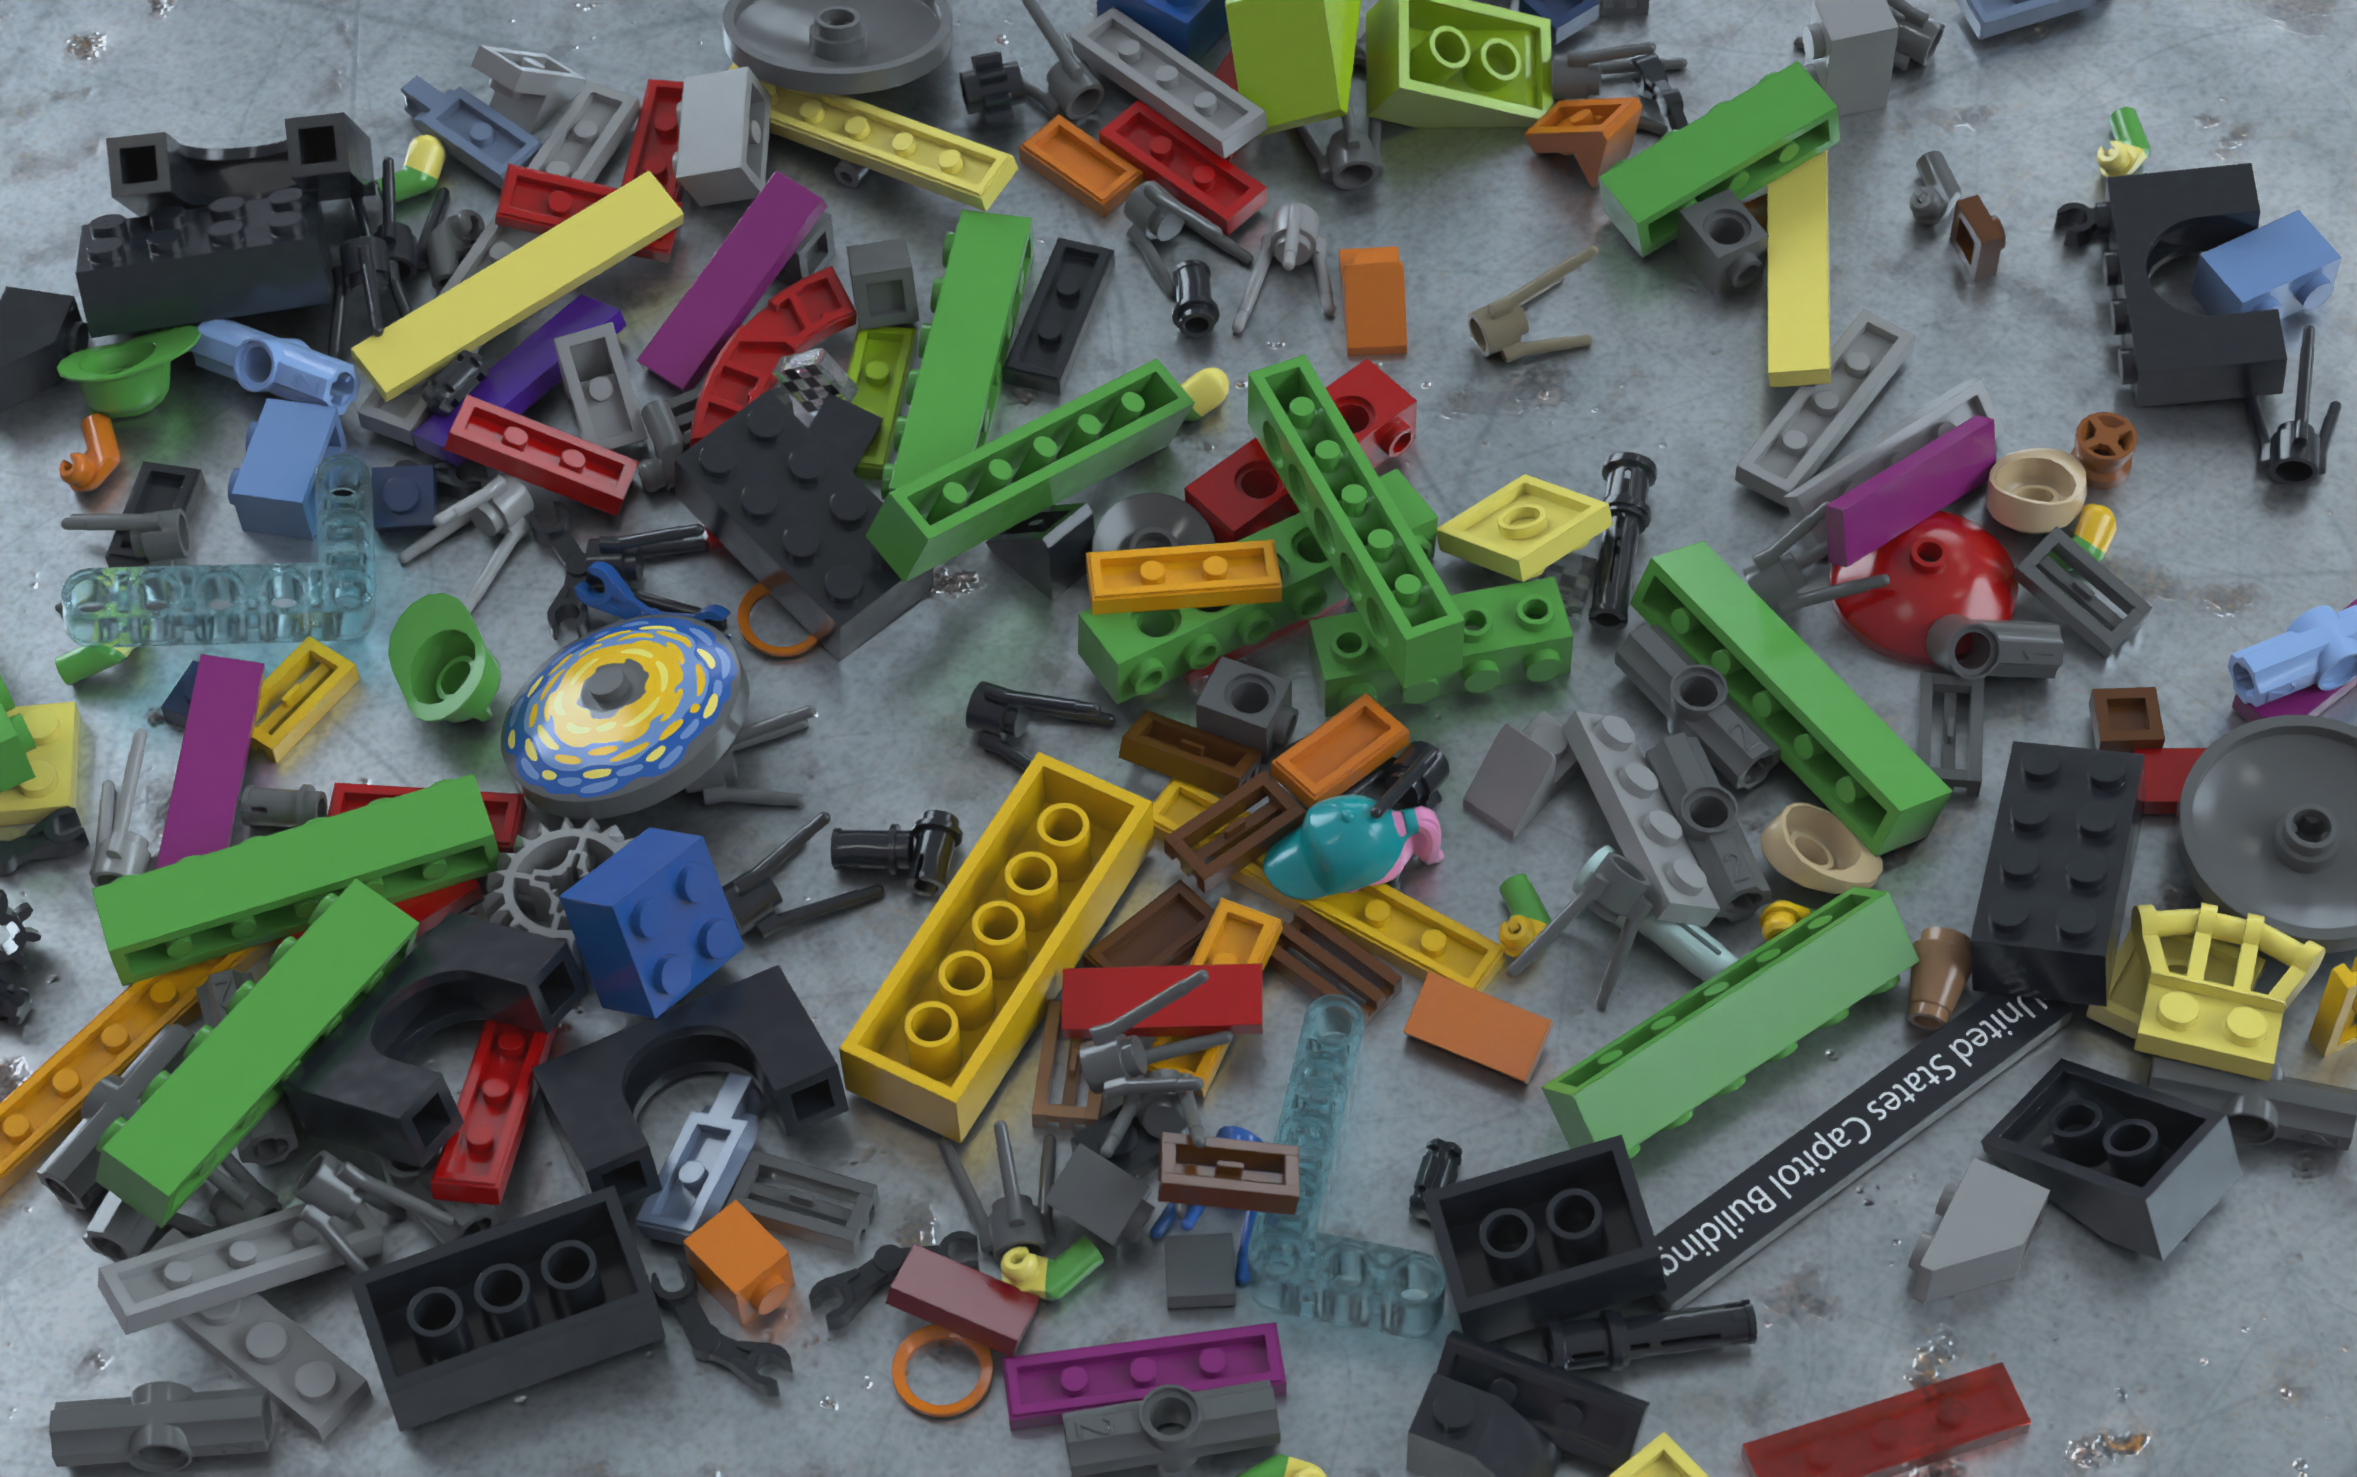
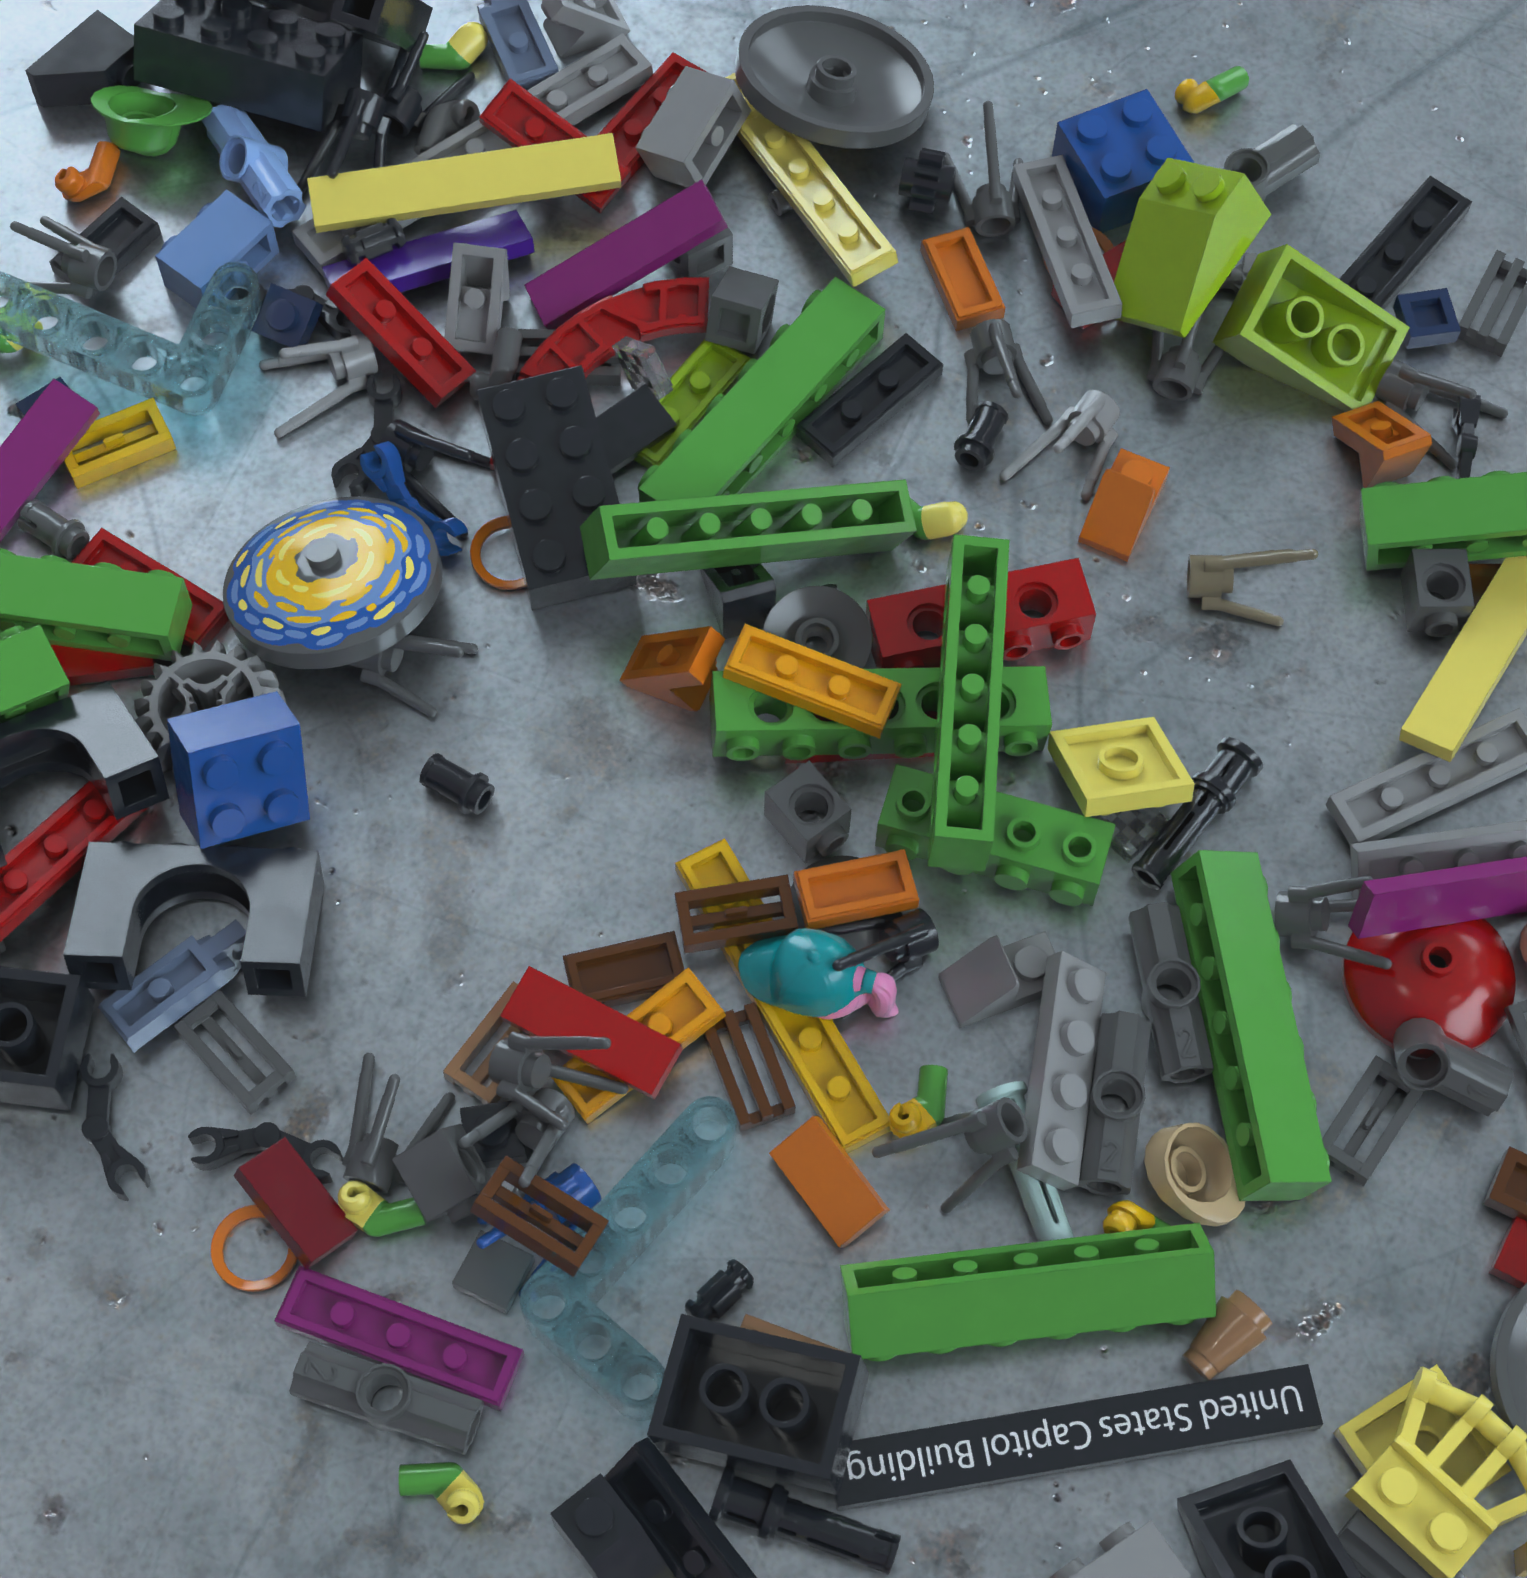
camera: 25 degrees right, 10 degrees up
bright green piece [388,593,501,723] -> none
orange brick [683,1200,795,1327] -> none
black plant [722,812,885,939] -> none
yellow brick [839,751,1154,1144] -> none
black pin [906,810,963,897] -> none
black plant [966,681,1115,771] -> none
red plate [1099,100,1267,236] -> none
reddish brown tile [1118,710,1263,796] -> none
black brick [1970,741,2145,1007] -> none
none -> orange slope [619,626,725,712]

